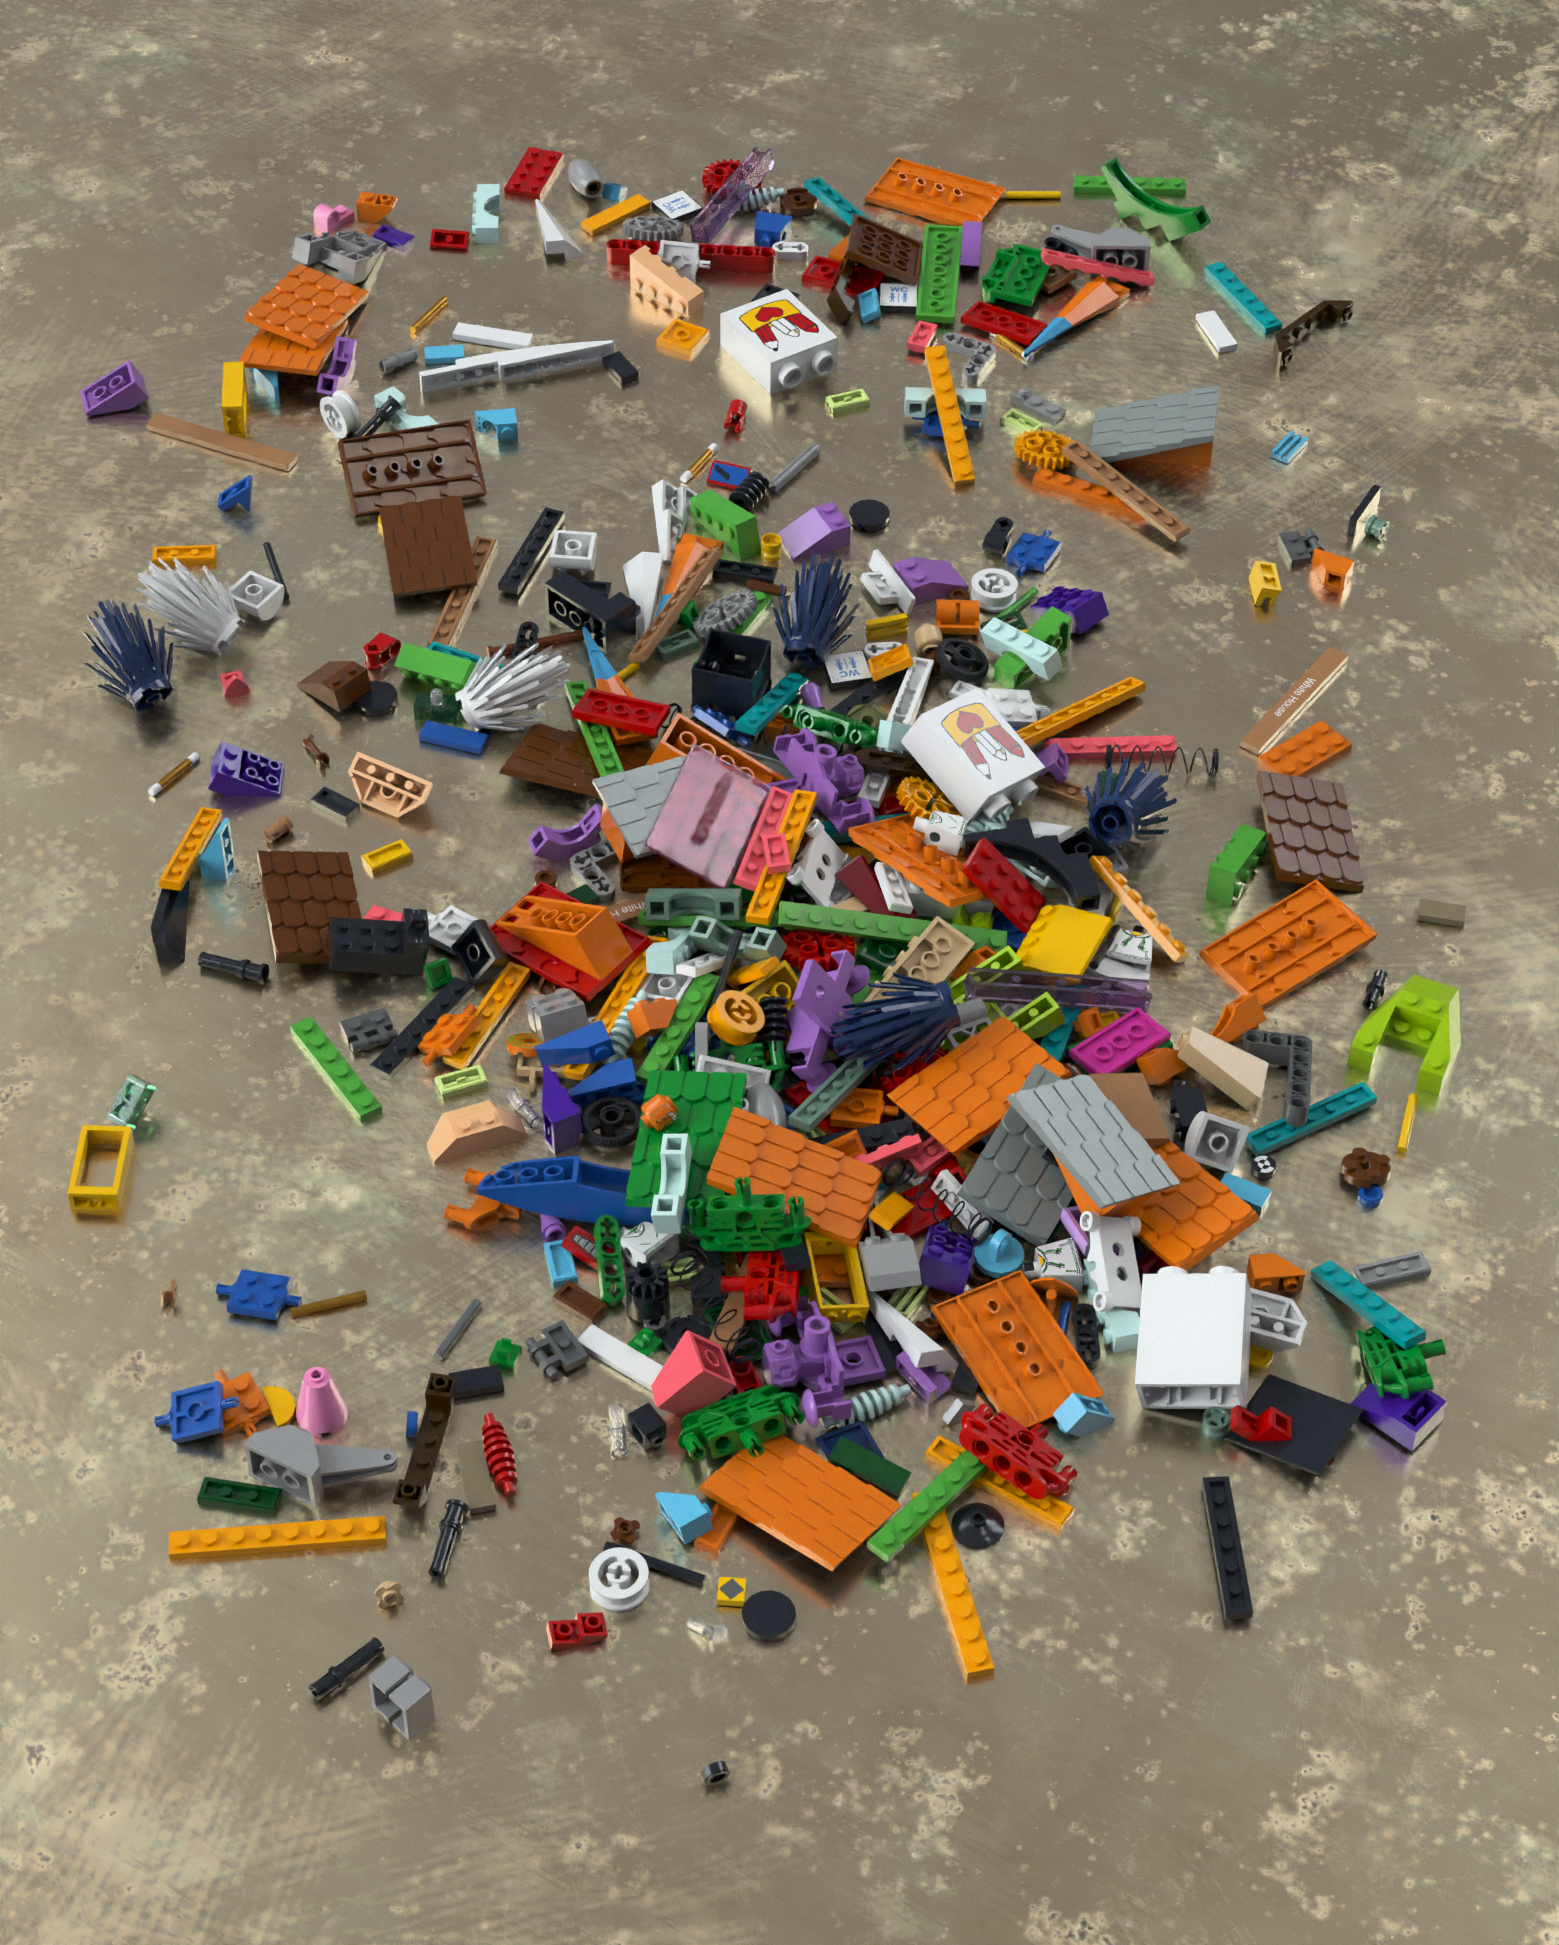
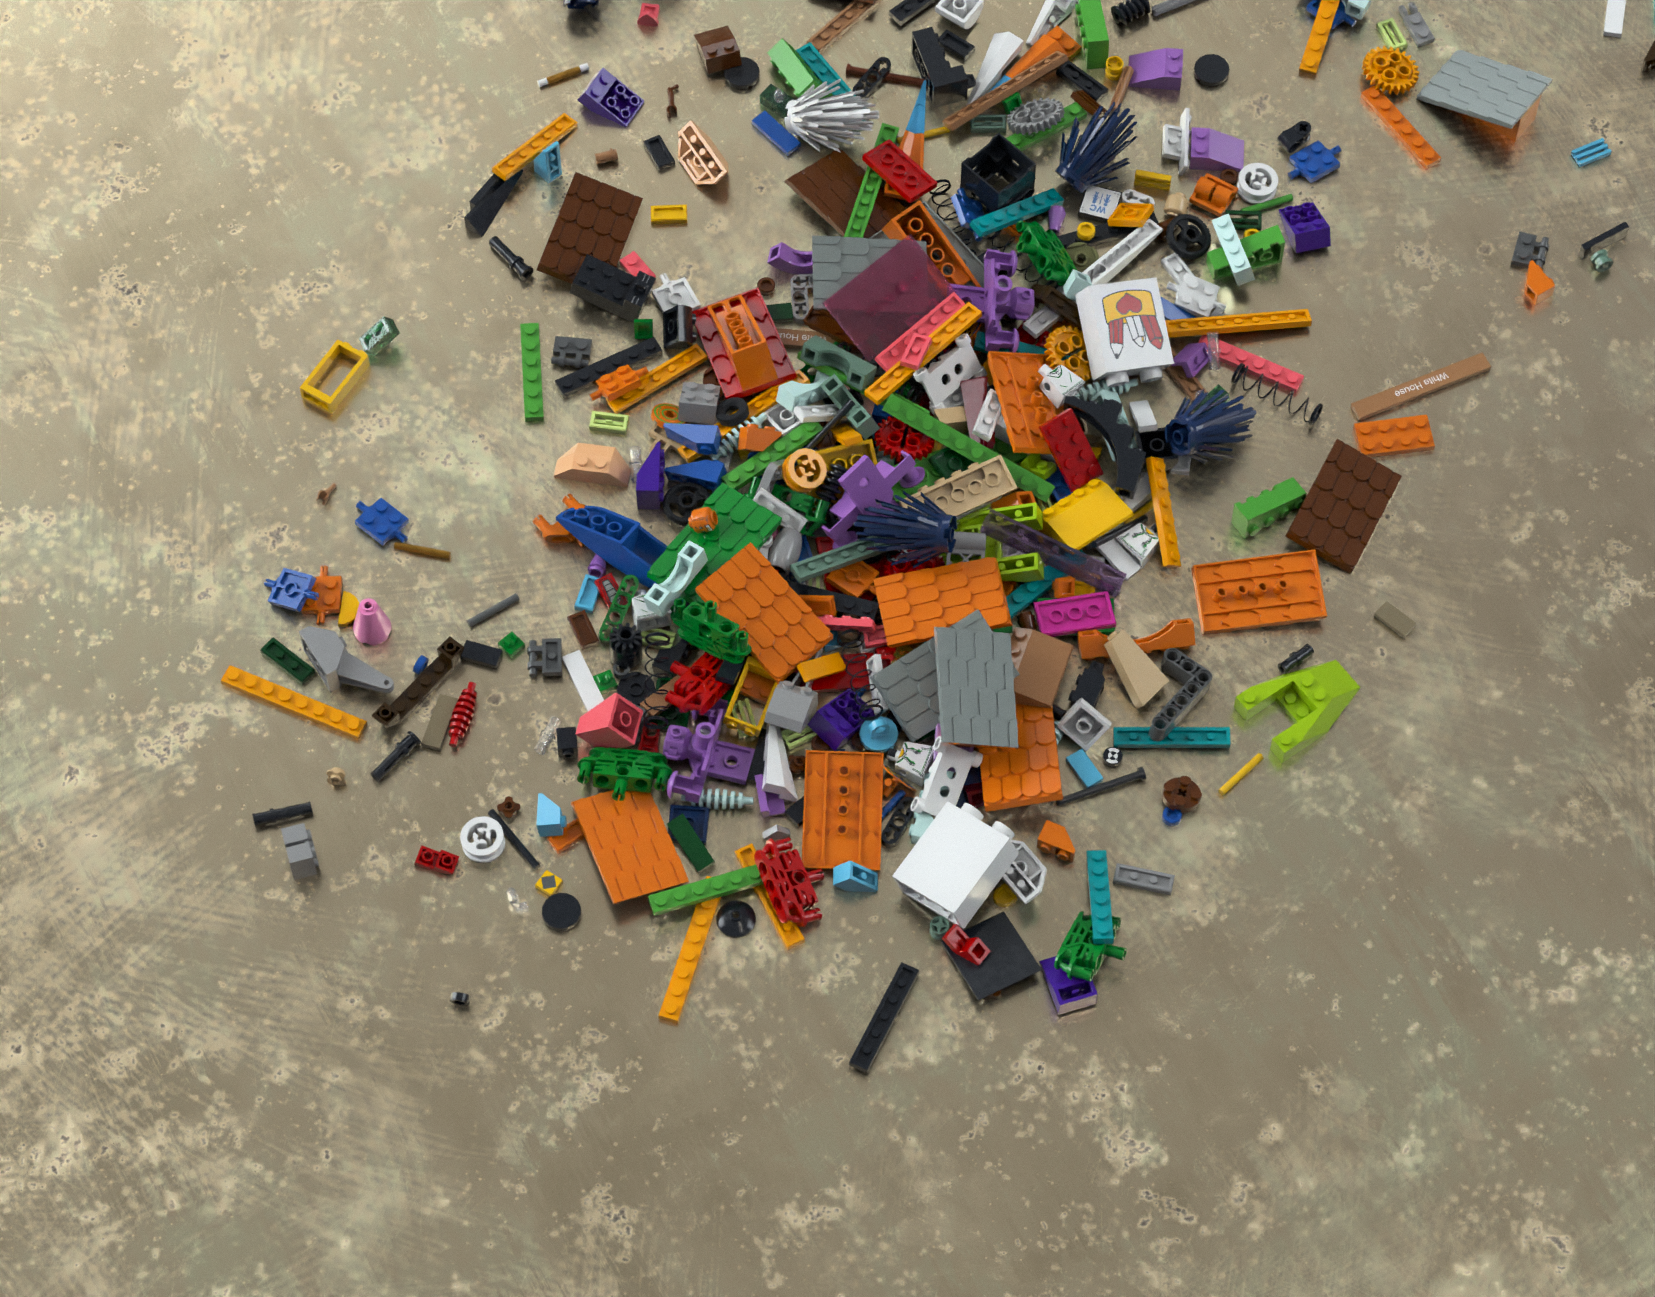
camera: 30 degrees right, 15 degrees up
red piece [363,633,401,671] -> none
medium nougat tile [1061,440,1191,542] -> none
yellow hinge [1248,561,1282,606] -> none
none -> black tyre [716,397,749,427]
none -> black bar [1056,767,1146,806]
none -> yellow tile [1077,222,1095,241]
none -> medium nougat axle [1109,66,1134,113]
none -> clear pin [1206,332,1221,370]

